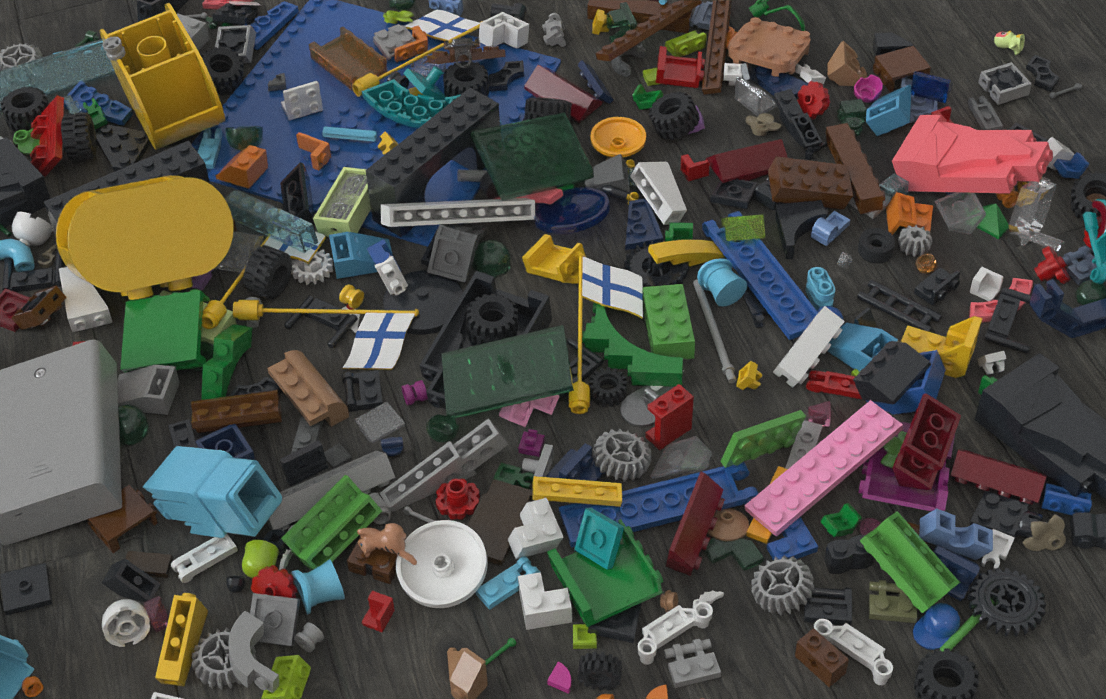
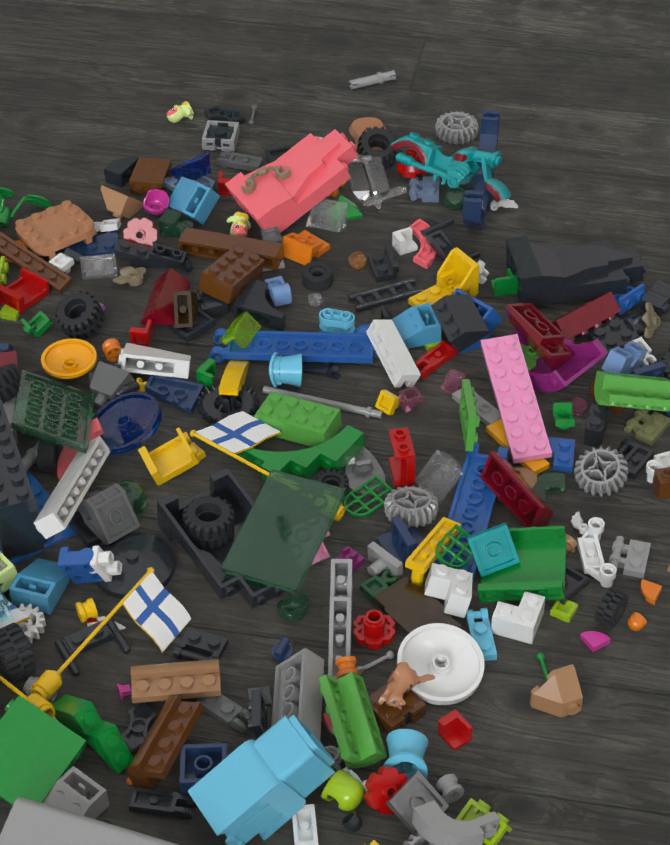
camera: 60 degrees left, 5 degrees down
clear piece [355,402,405,443] -> none
magenta wheel [401,380,428,406] -> none
light grey gear [898,225,932,257] -> none
red plant [1034,246,1070,284] -> none
none -> orange wheel [102,338,122,362]
none -> dark brown slope [173,291,198,328]
none -> animal [227,212,251,237]
none -> dark tan piece [241,166,291,194]
none -> orange wheel [335,656,359,679]
none -> green window [344,475,393,518]
none -> clear pink slope [398,386,423,412]
none -> green window [435,524,473,569]

